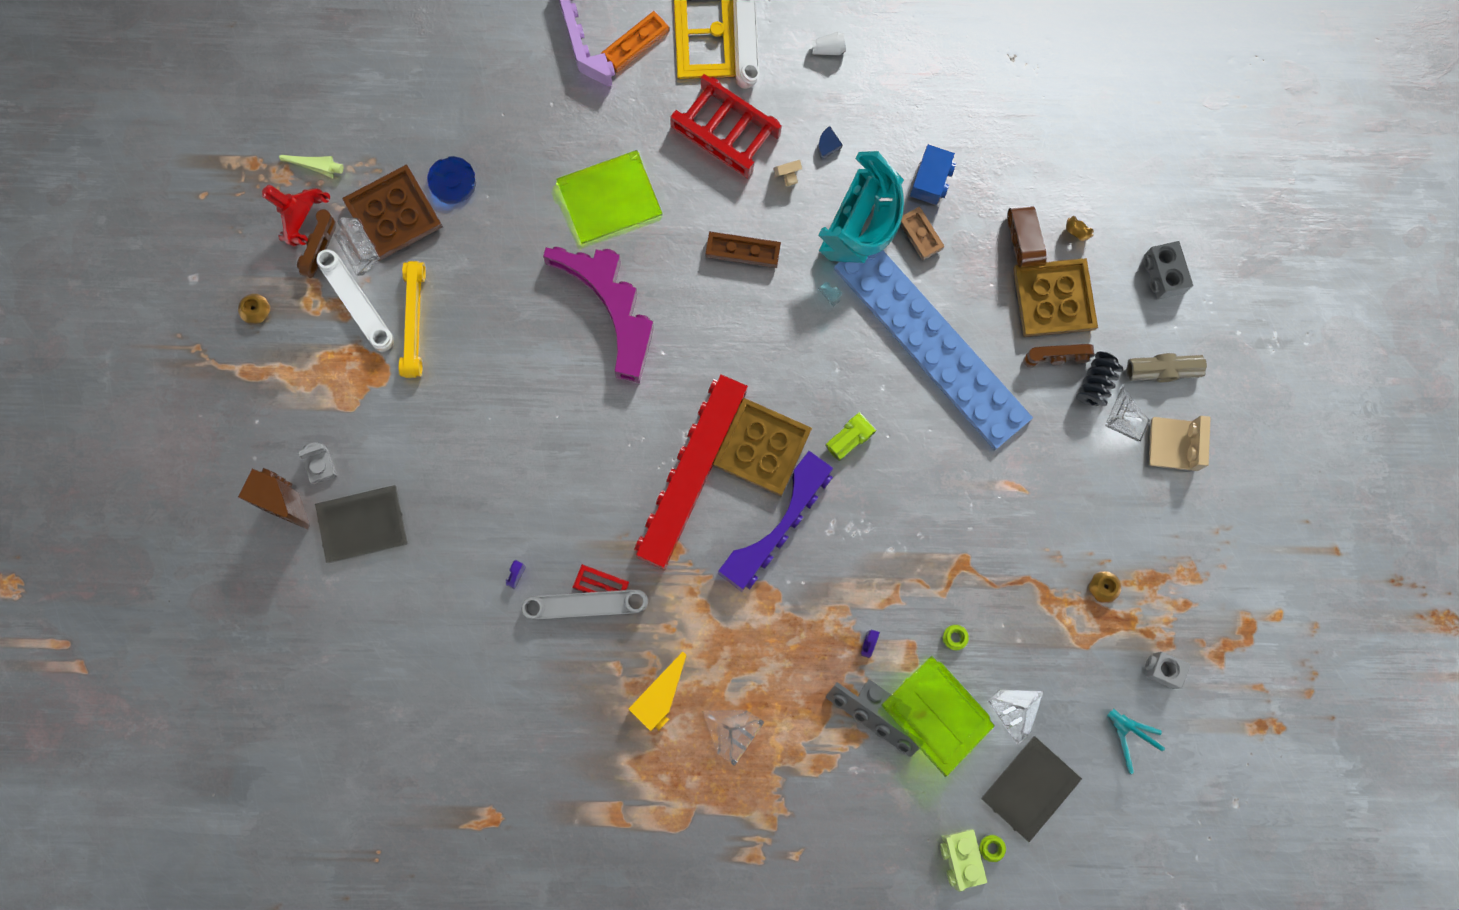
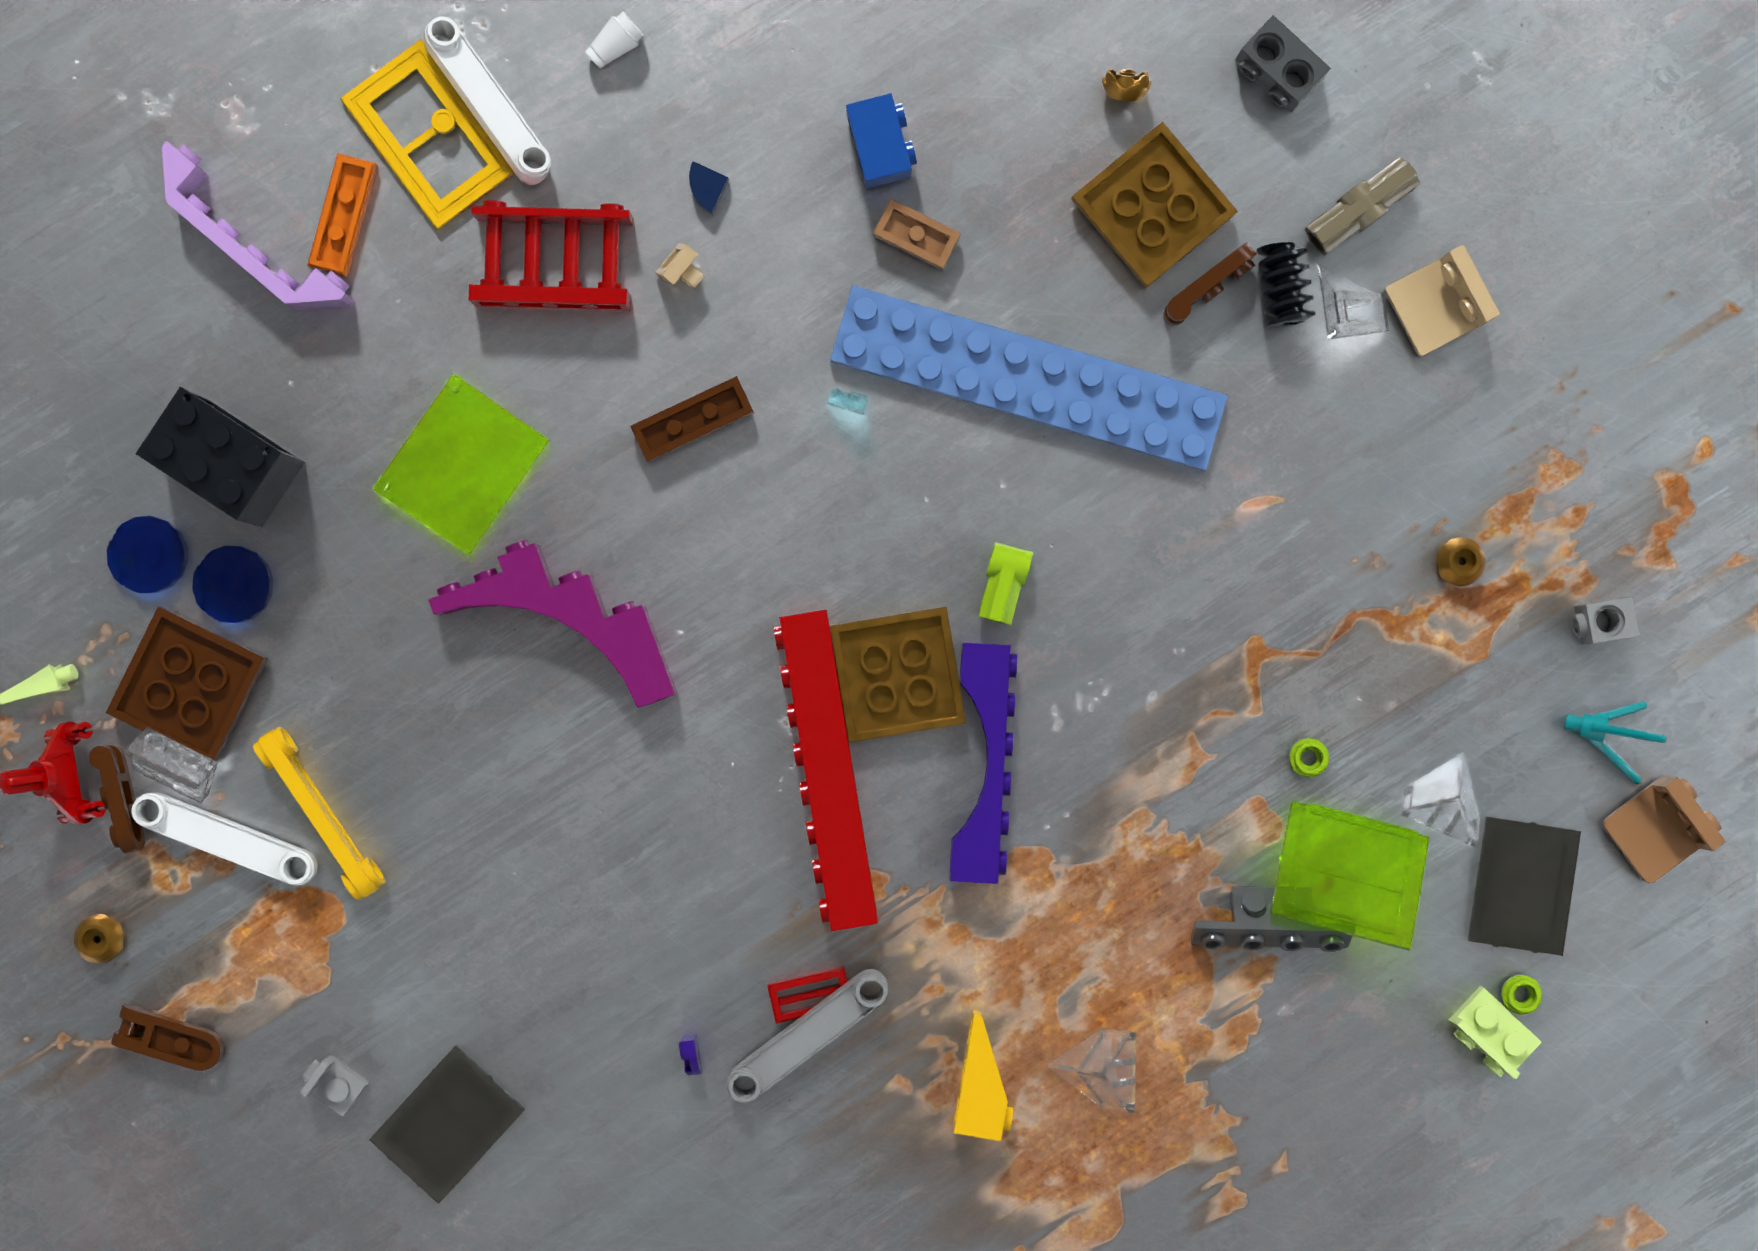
camera: 25 degrees left, 10 degrees up
reddish brown slope [238,468,310,530] -> none
teal piece [818,151,904,263] -> none
dark purple tile [860,629,880,658] -> none
reddish brown beam [1007,206,1047,268] -> none
none -> clear blue tile [107,516,188,594]
none -> reddish brown plate [111,1004,225,1071]
none -> black container [136,386,305,527]
none -> medium nougat bracket [1602,776,1726,883]

